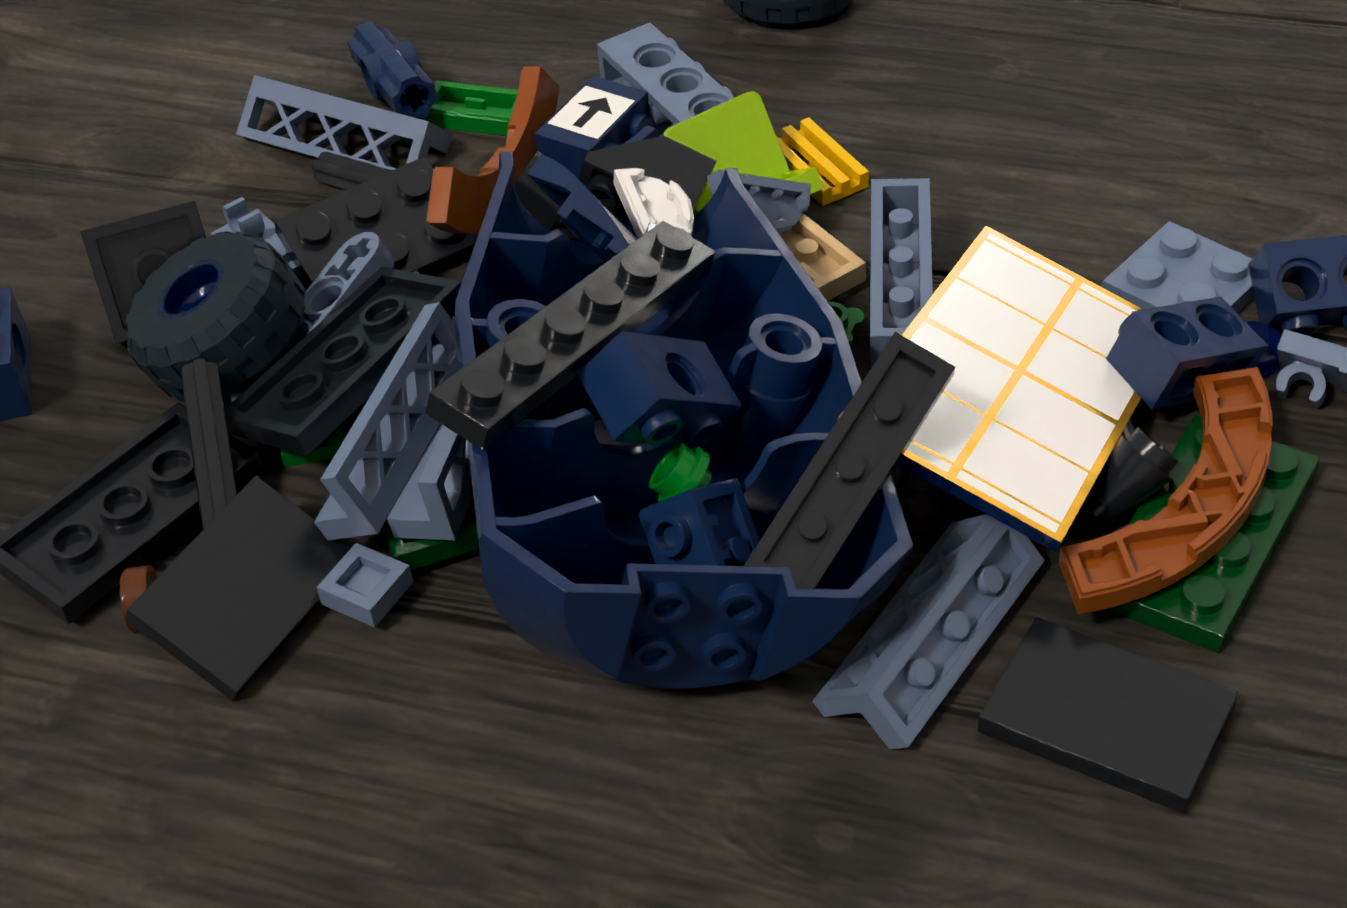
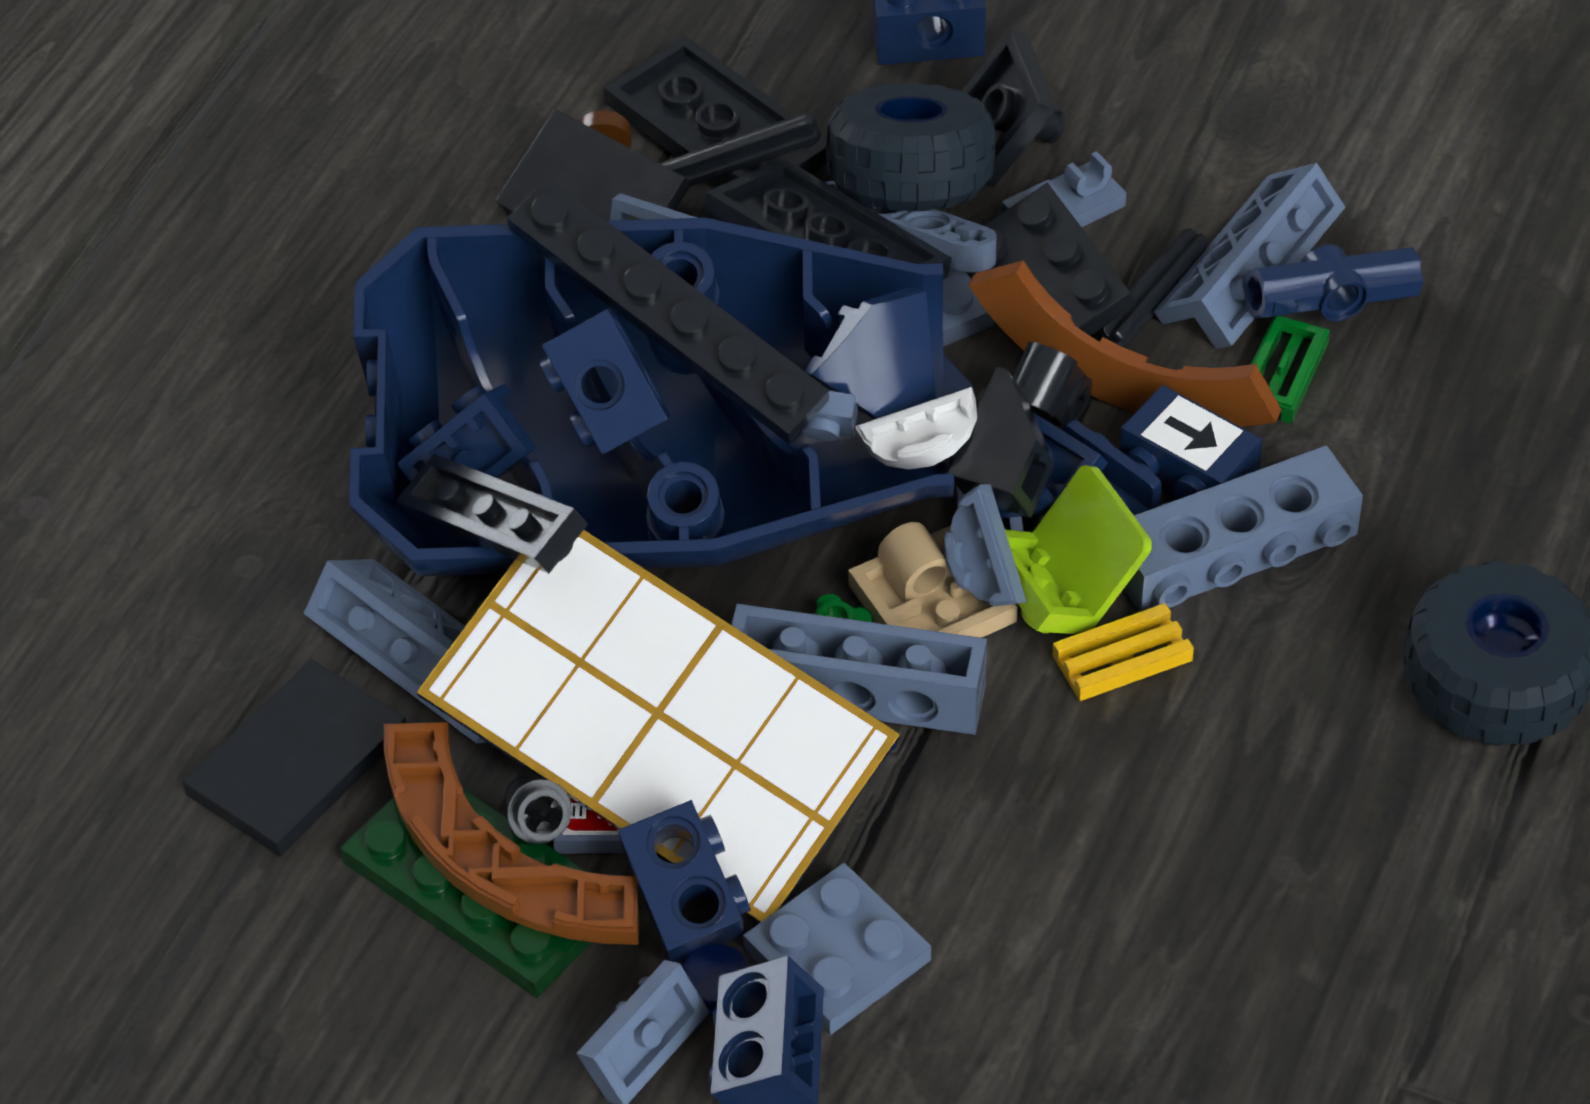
camera: 95 degrees right, 5 degrees up
green plate [649,443,712,502] -> none

